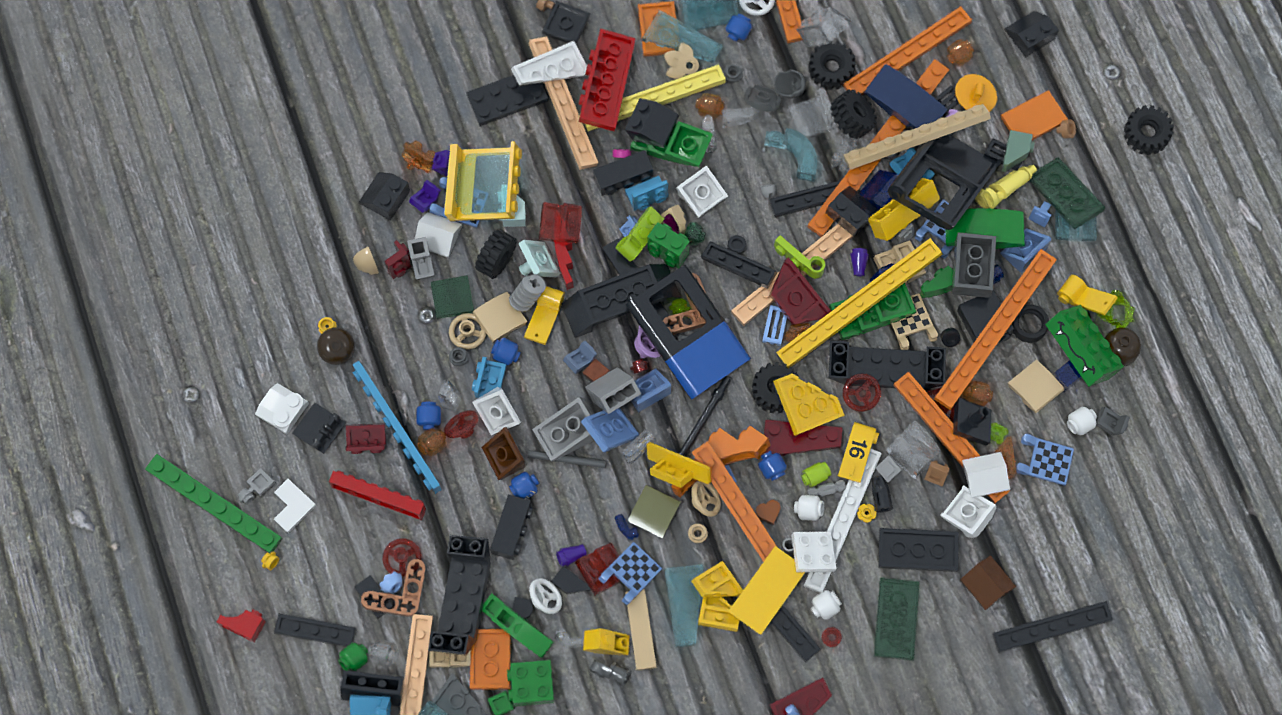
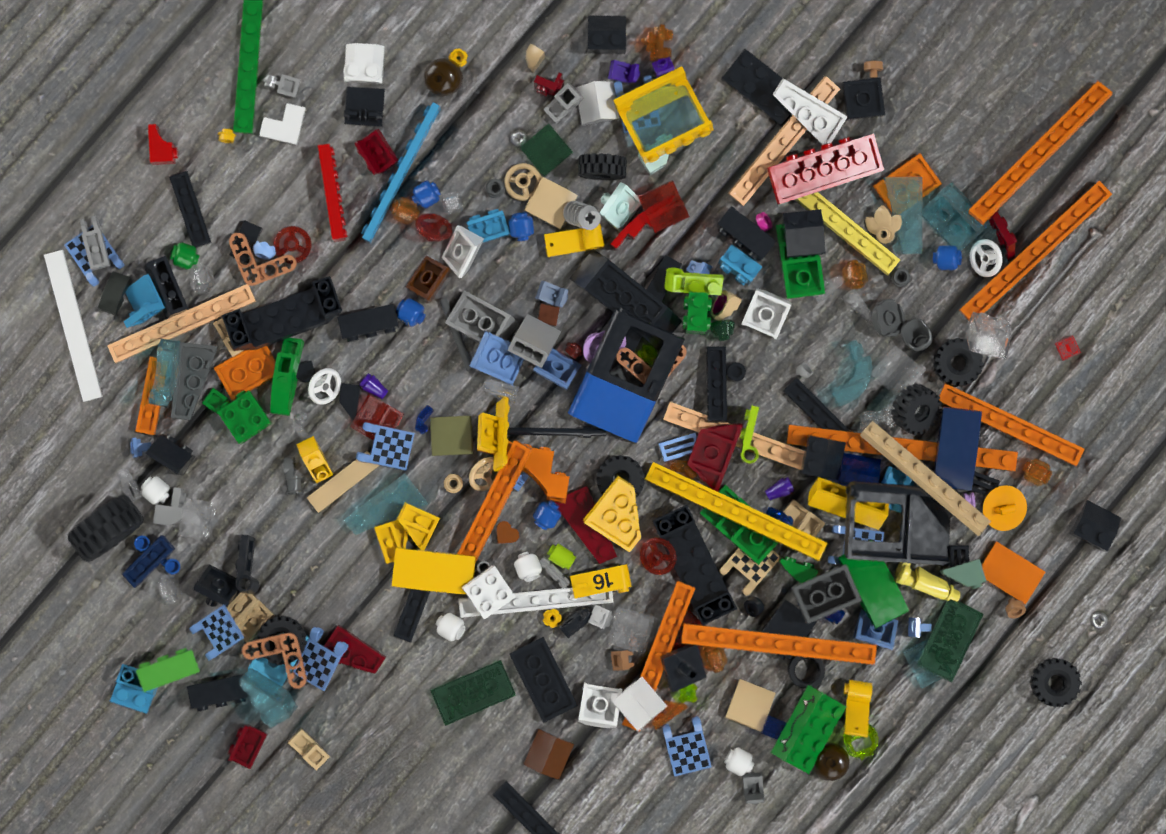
camera: 60 degrees right, 15 degrees up
clear red plate [822,627,842,647] -> none

